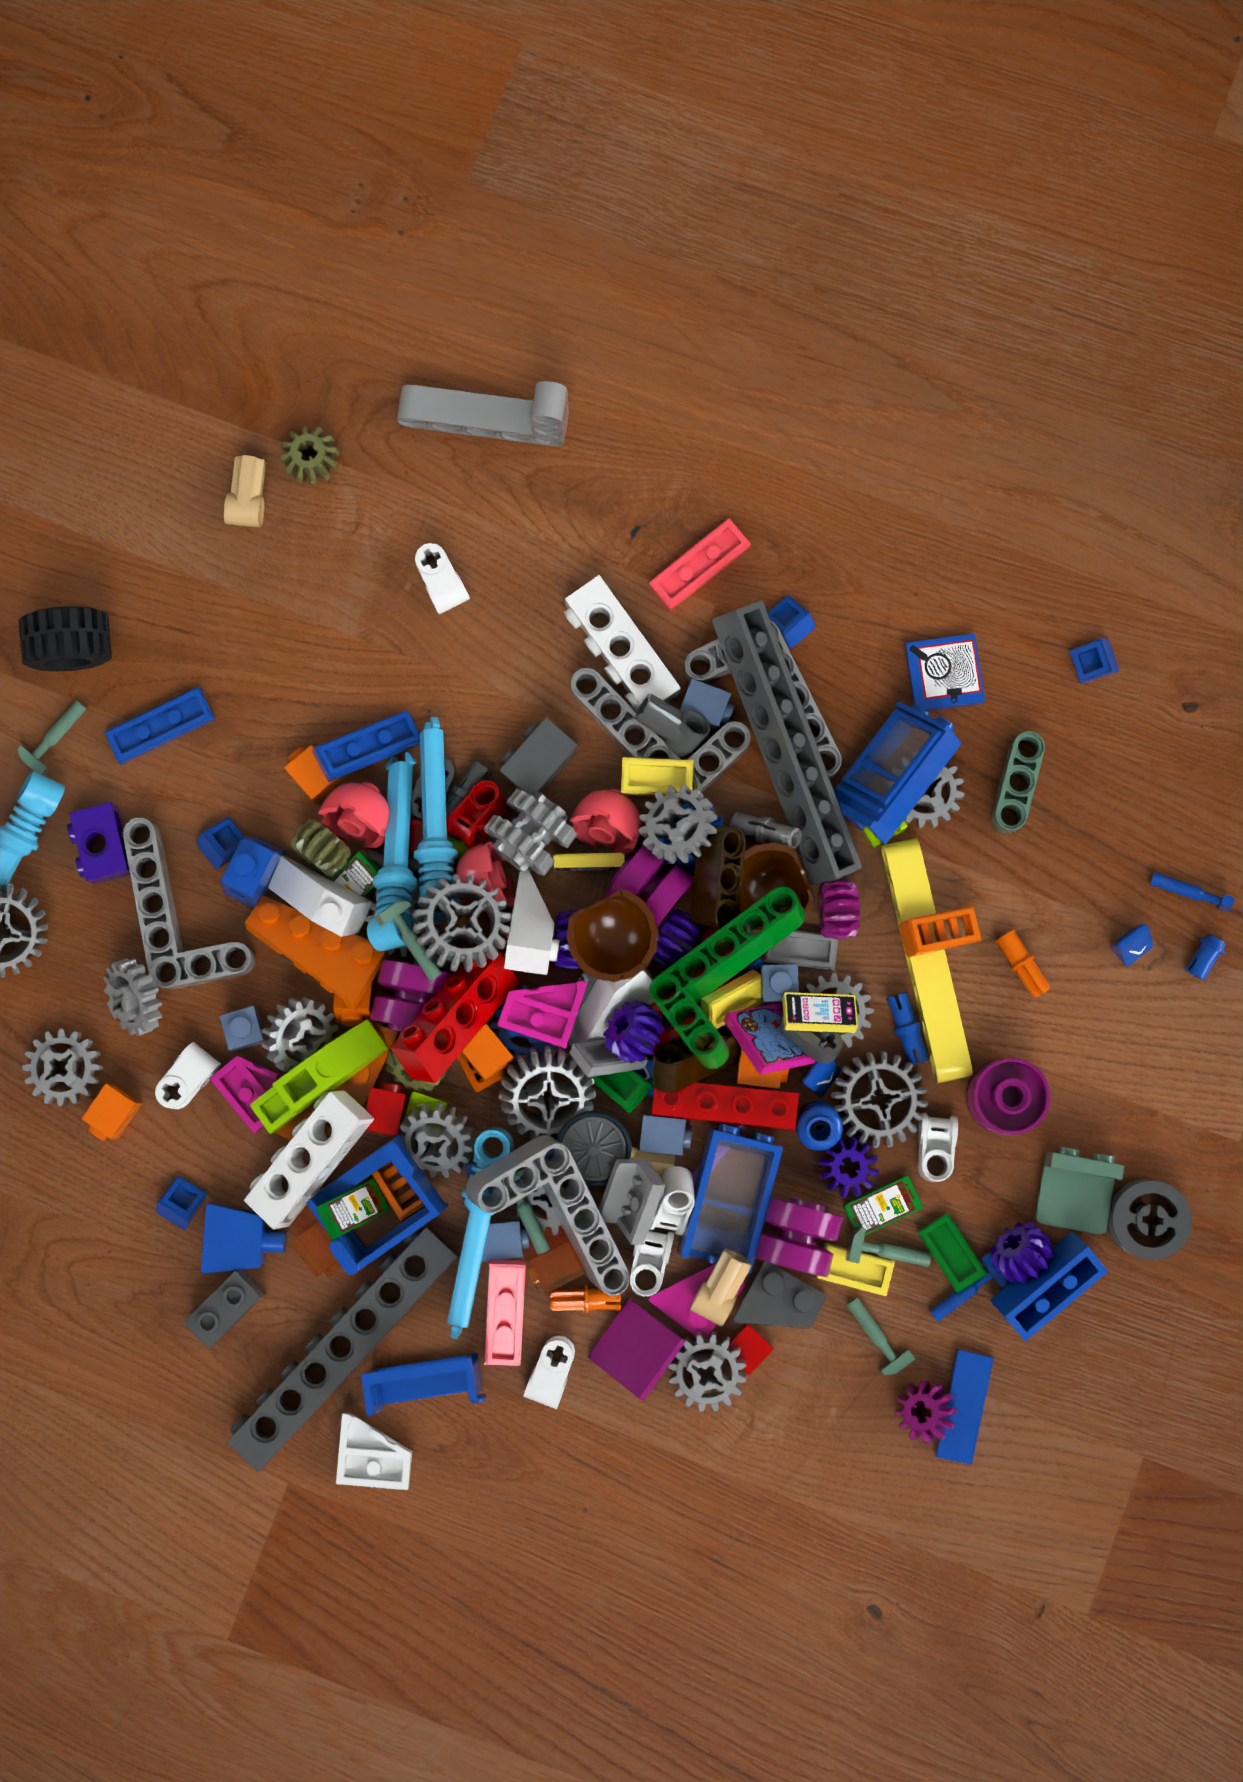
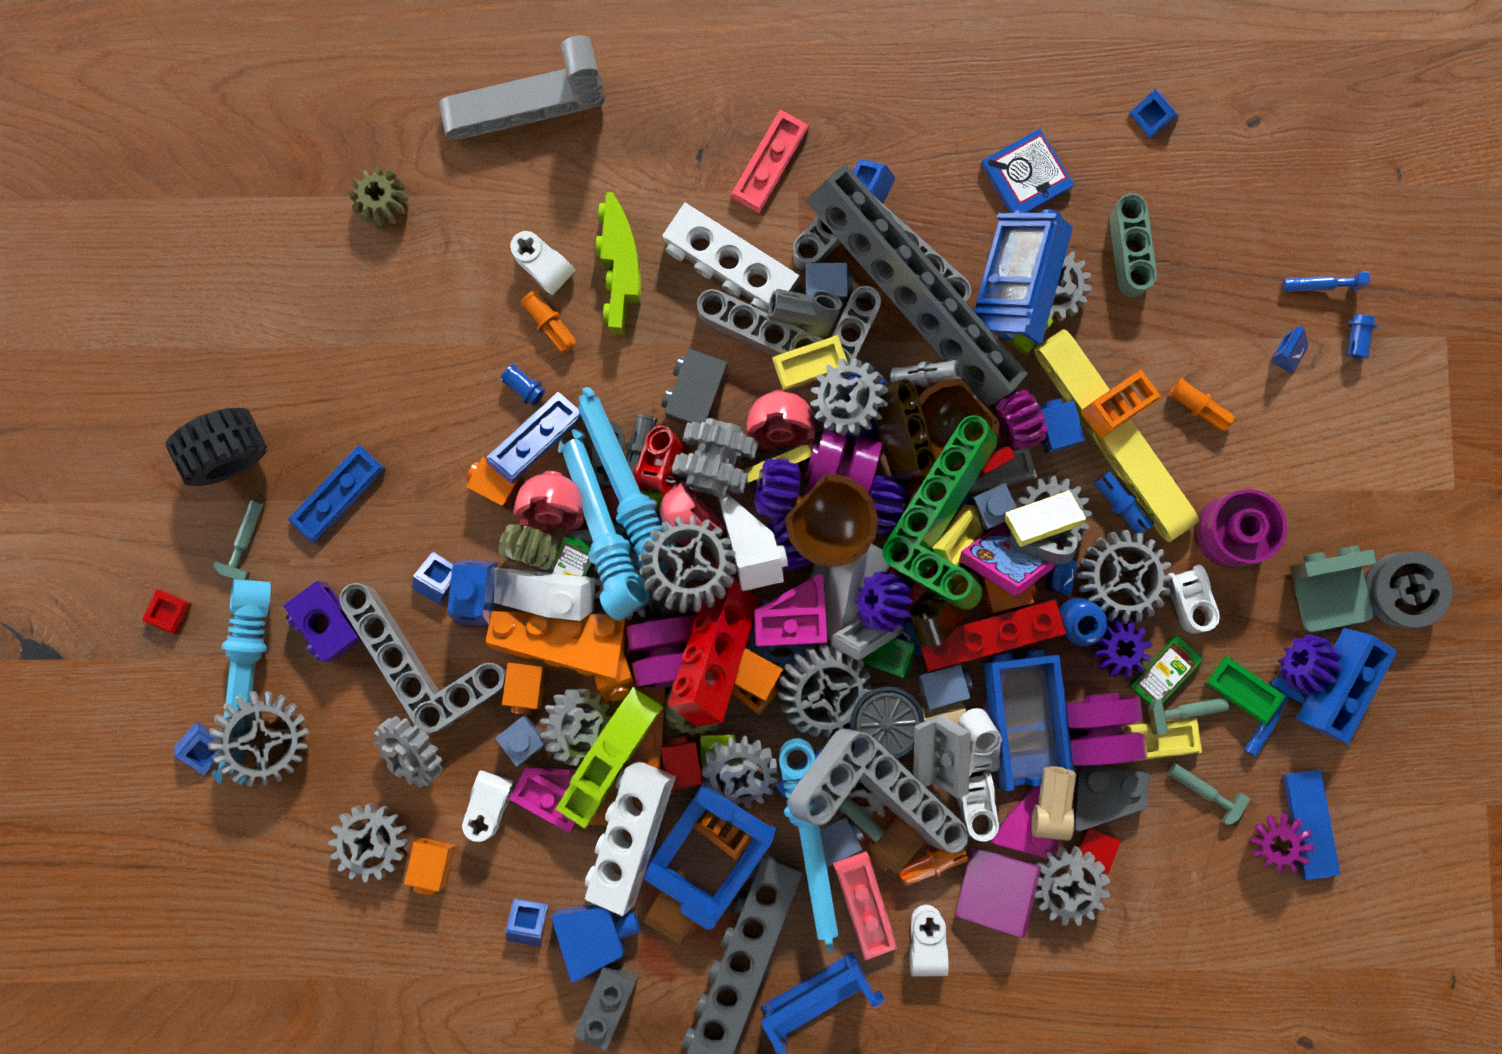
camera: 25 degrees left, 0 degrees up
tan piece [224,455,266,528] -> none
tile [315,1179,390,1240] -> none
sand green piece [375,901,442,981] -> none
none -> blue pin [500,364,545,406]
none -> orange brick [502,663,547,715]
none -> orange axle [521,290,576,353]
none -> lime slope [595,192,641,335]
none -> dark purple gear [754,459,801,518]
none -> red tile [978,446,1015,479]
none -> blue brick [1041,398,1085,454]

